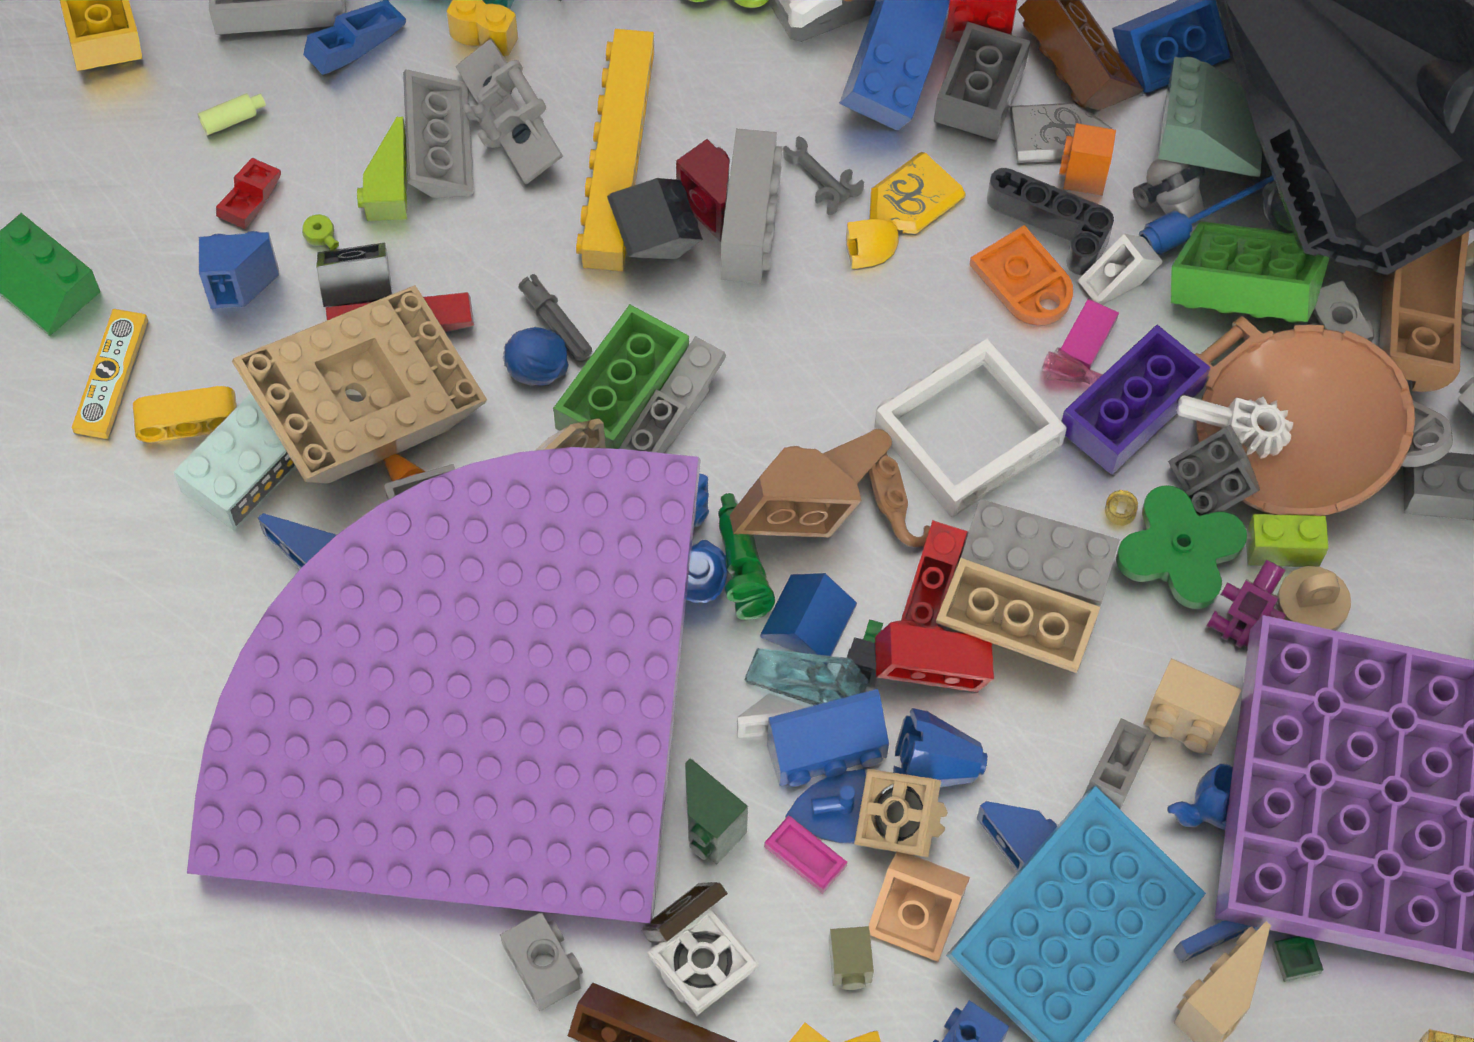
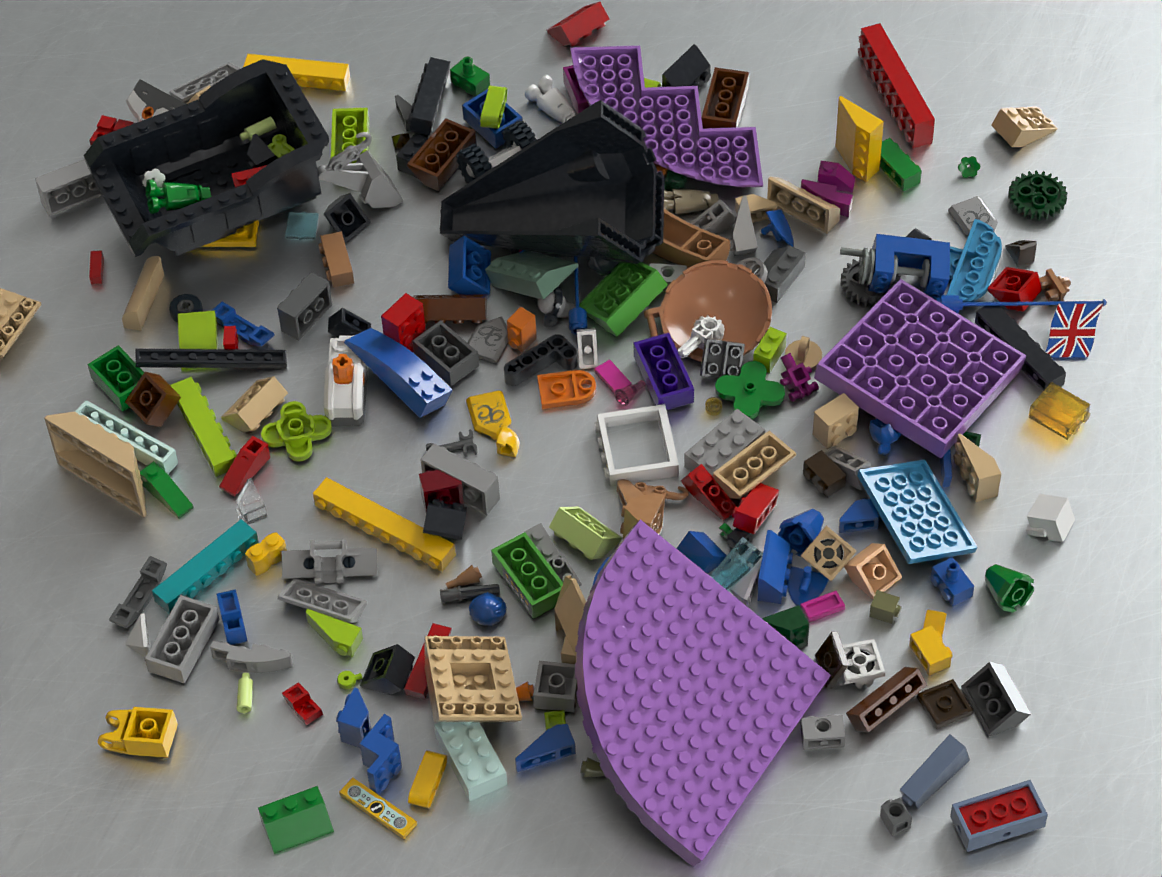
camera: 60 degrees left, 10 degrees down
none -> light grey slope [210,641,293,673]
none -> blue bracket [359,714,402,794]
none -> medium nougat cone [445,565,482,589]
none -> yellowish green slope [549,506,622,560]
none -> dark brown brick [803,450,846,498]

